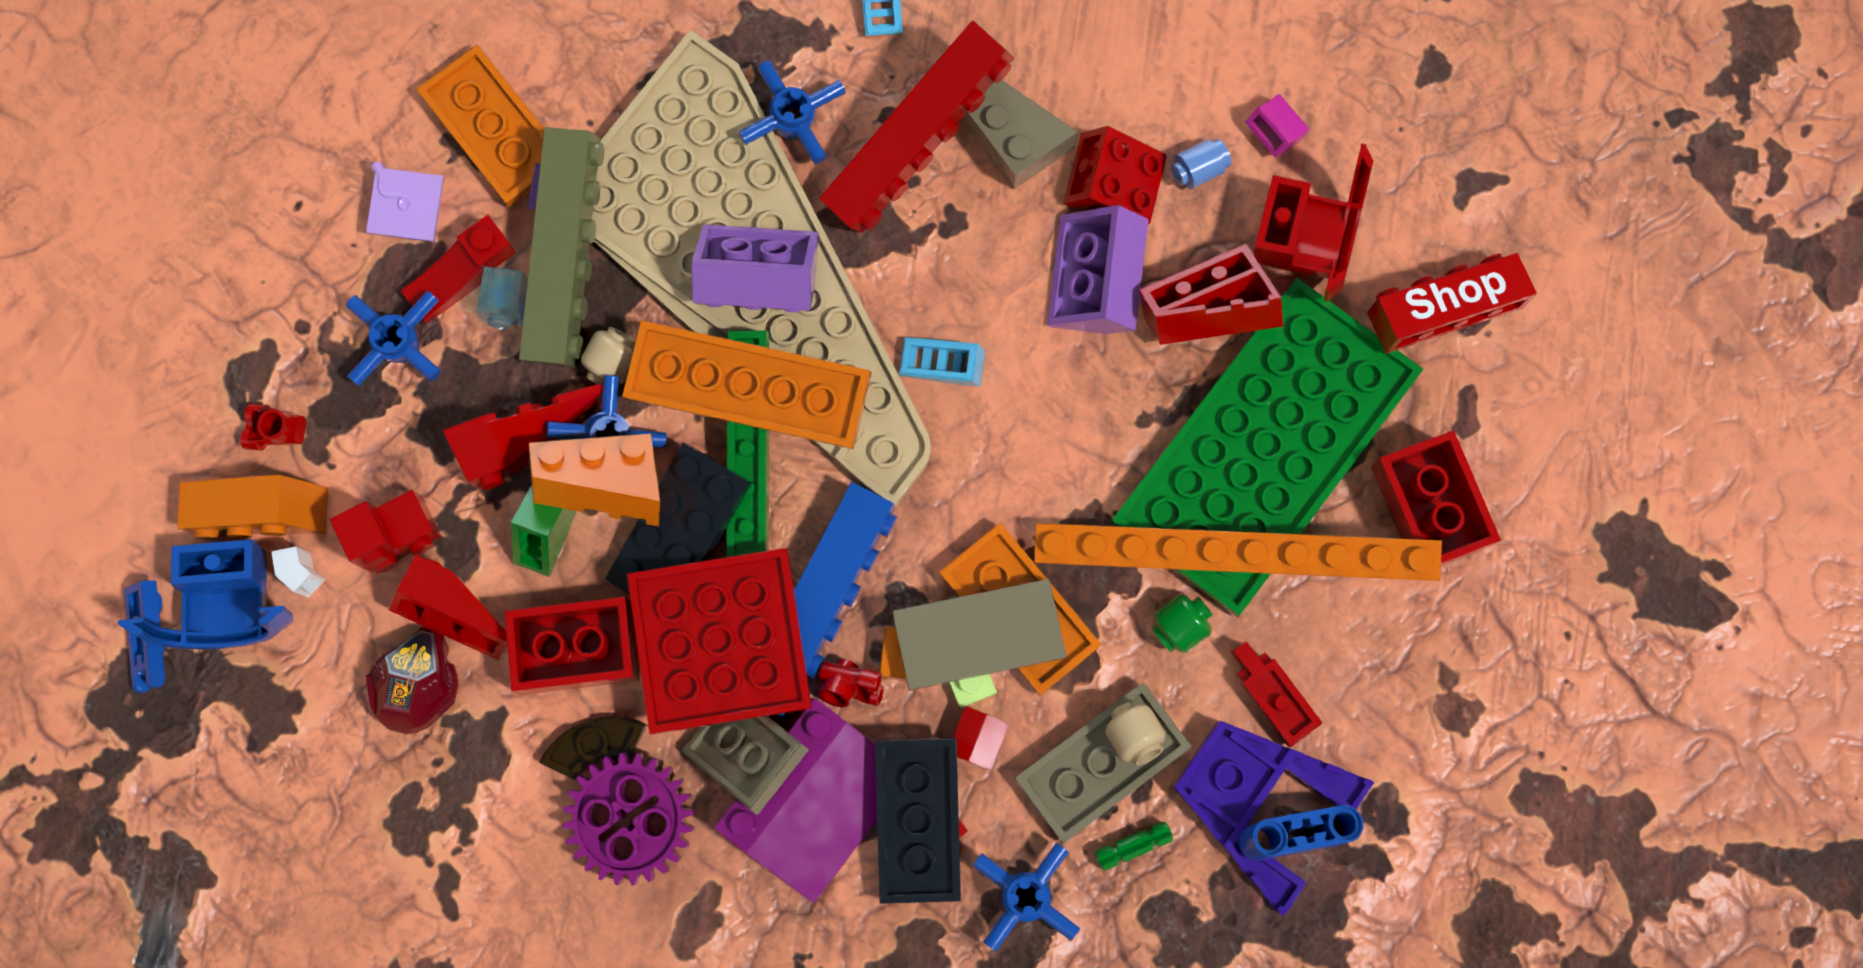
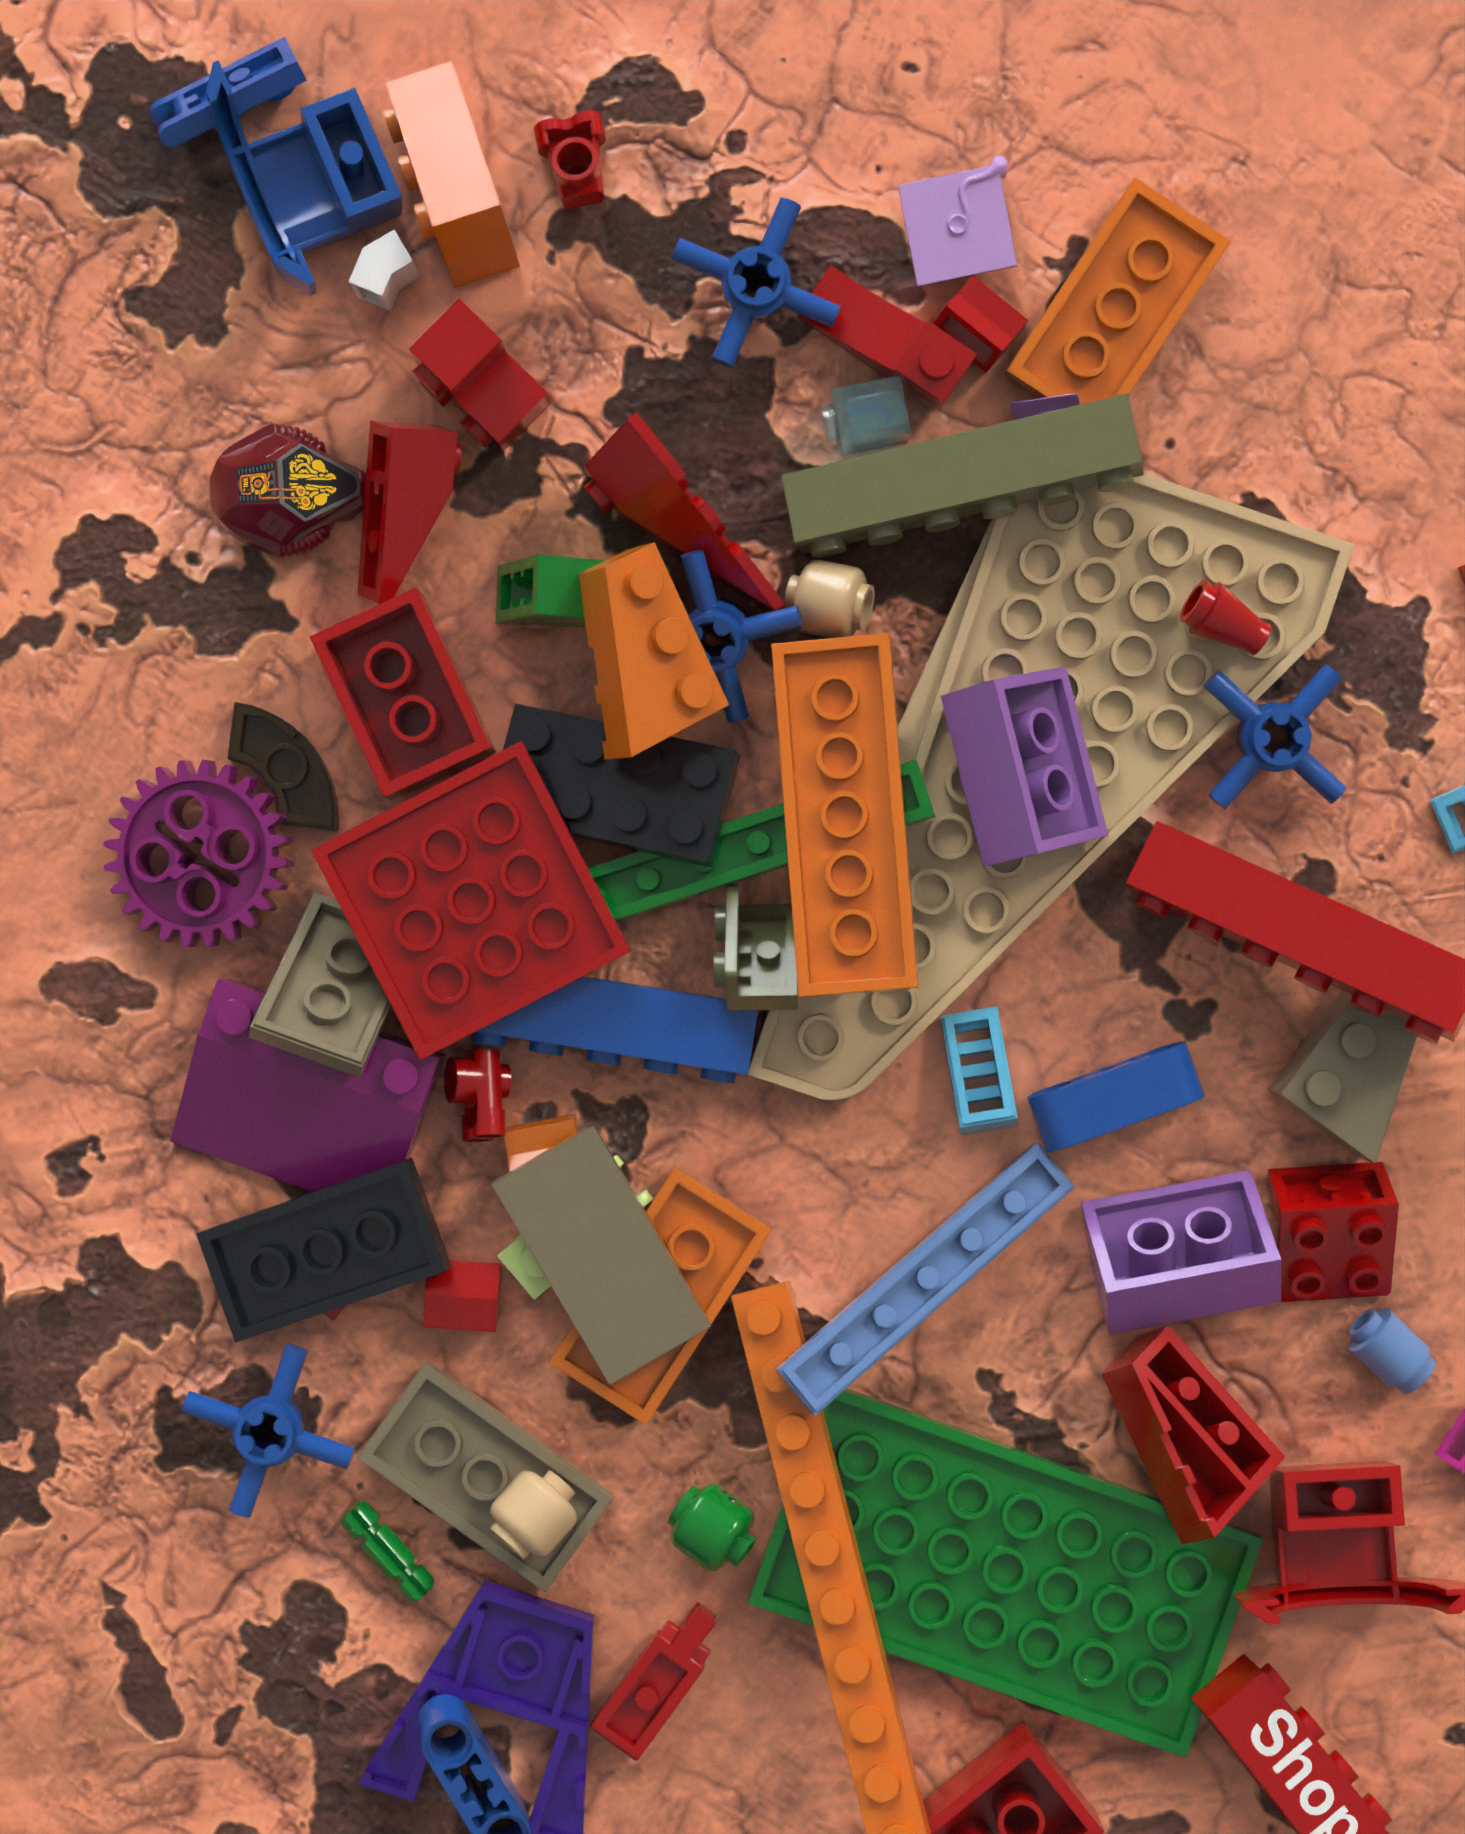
camera: 65 degrees right, 10 degrees up
none -> olive bracket [714,885,798,1011]
none -> medium blue tile [774,1143,1075,1416]
none -> red piece [933,275,1029,373]
none -> blue beam [1027,1041,1205,1152]
none -> red cone [1180,580,1272,656]

